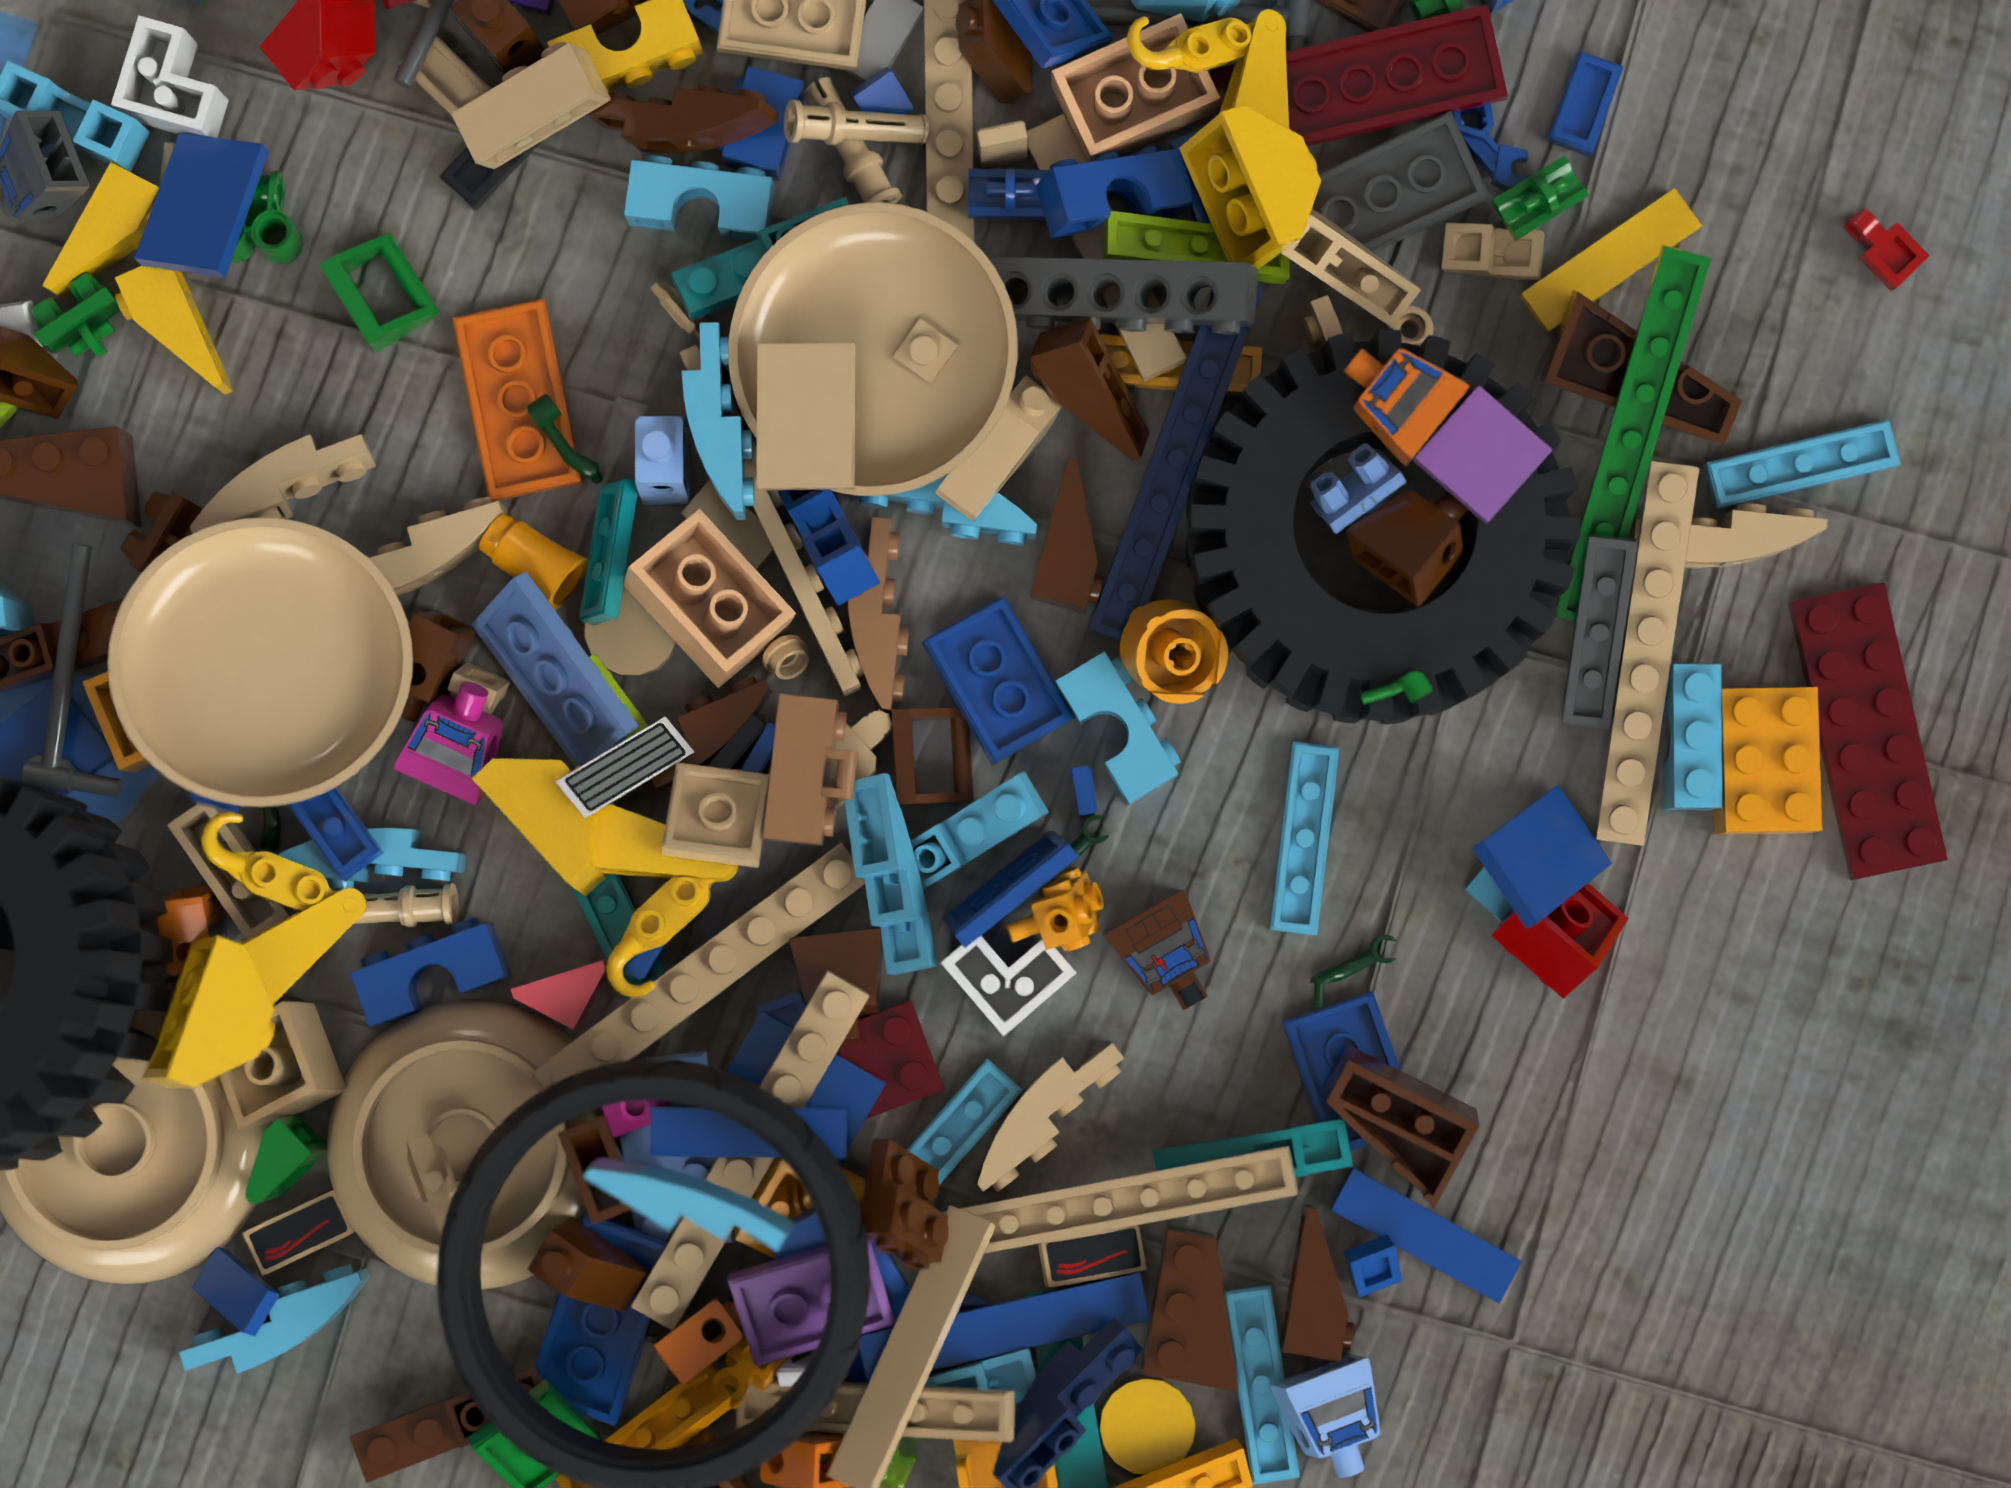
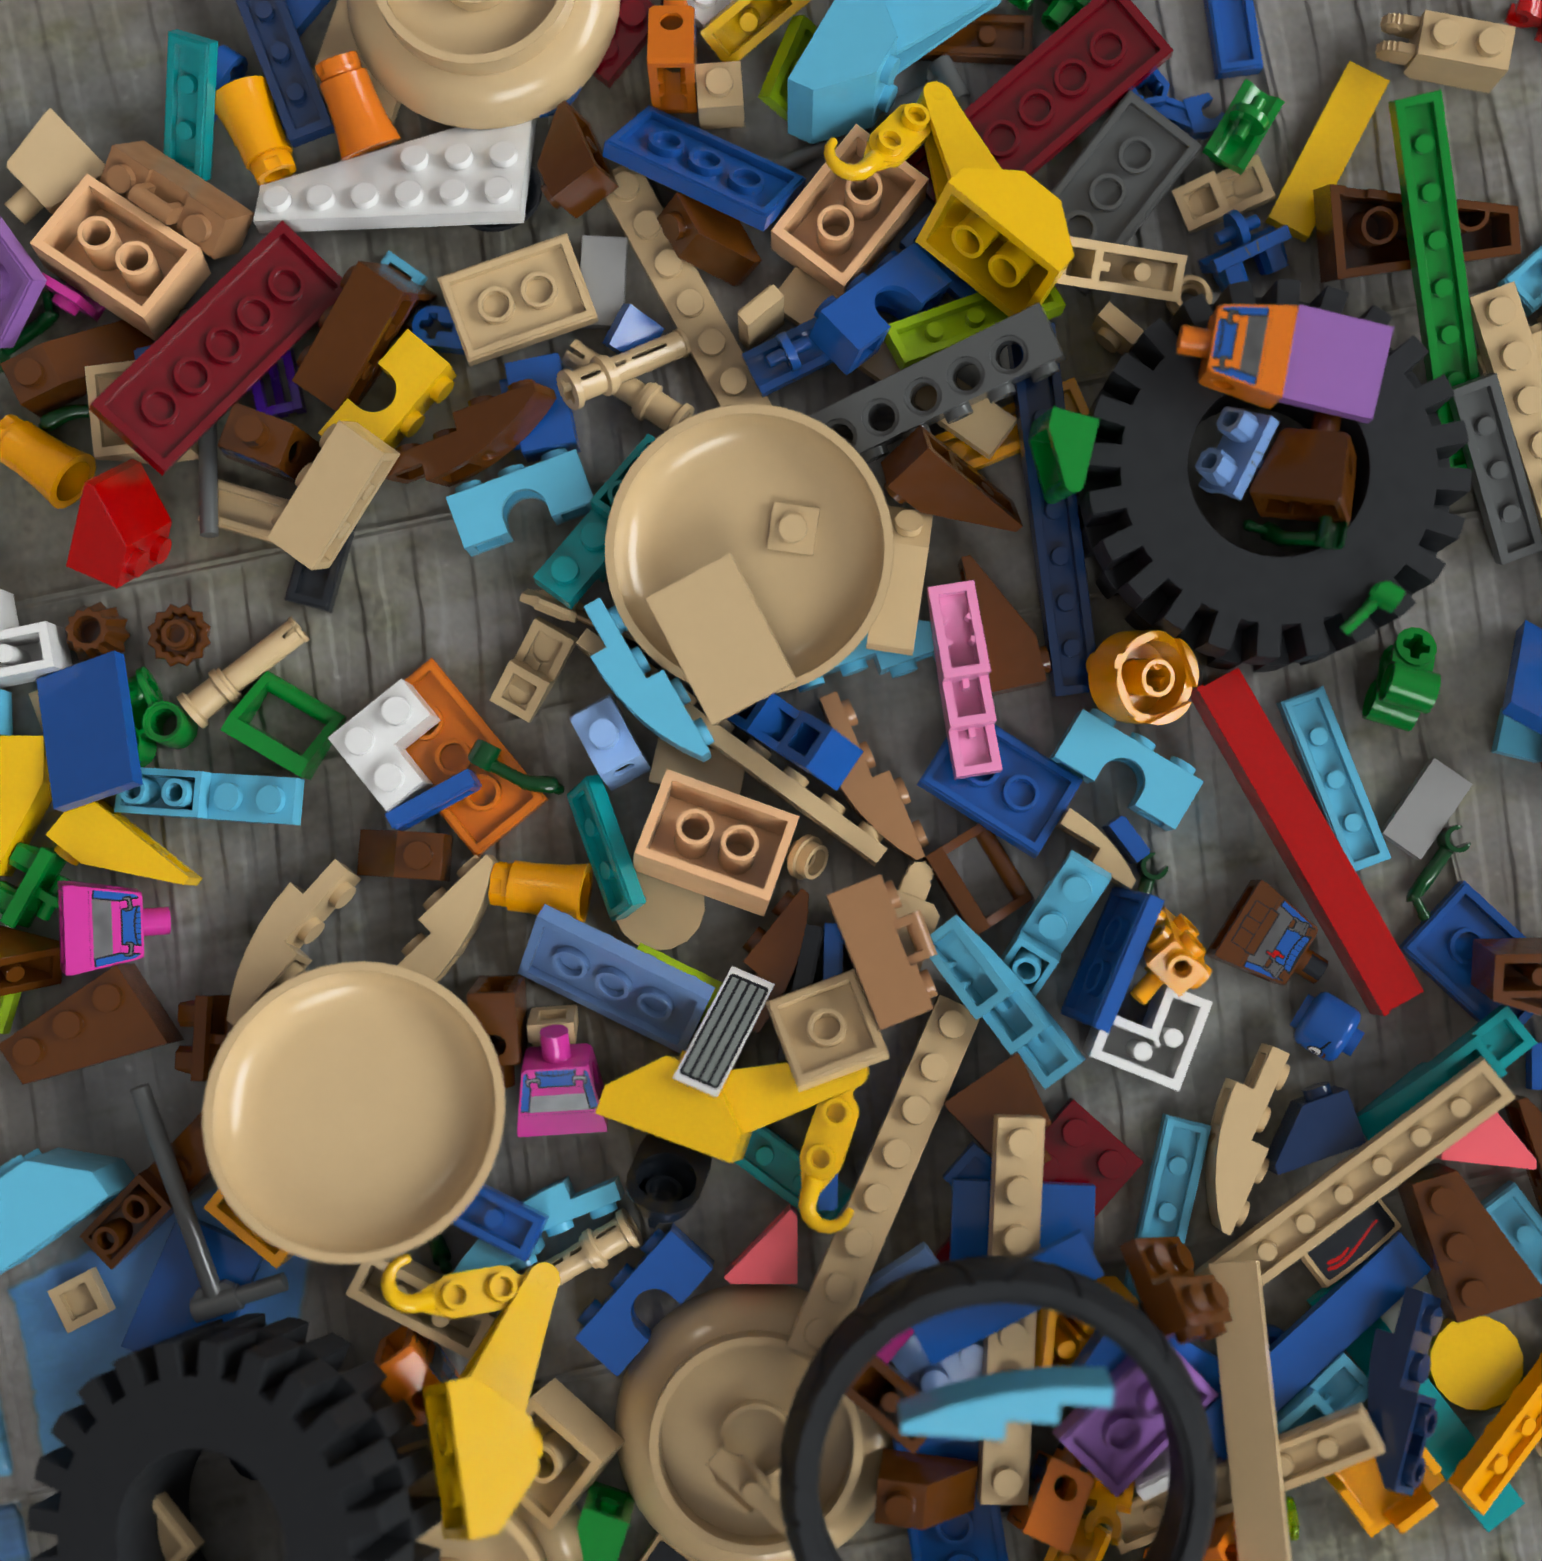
camera: 25 degrees left, 0 degrees up
none -> dark pink torso [57,880,171,976]
none -> reddish brown piece [64,602,131,661]
none -> medium azure slope [114,767,305,826]
none -> reddish brown piece [147,603,211,667]
none -> tan pin [177,617,310,729]
none -> white brick [328,678,441,812]
none -> reddish brown slope [357,829,453,882]
none -> blue tile [385,768,482,831]
none -> tan slope [489,617,578,723]
none -> black piece [625,1133,712,1229]
none -> bright pink slope [927,580,1003,780]
none -> green tile [1028,407,1100,504]
none -> tan slope [1055,808,1136,889]
none -> red tile [1190,667,1424,1016]
none -> blue hips [1198,209,1292,292]
none -> dark green piece [1242,515,1349,550]
none -> dark blue slope [1266,1081,1366,1175]
none -> blue head [1289,991,1365,1062]
none -> green piece [1362,627,1441,732]
none -> tan hinge [1375,10,1516,93]
none -> light grey tile [1381,758,1473,860]
none -> coral slope [1436,1112,1537,1170]

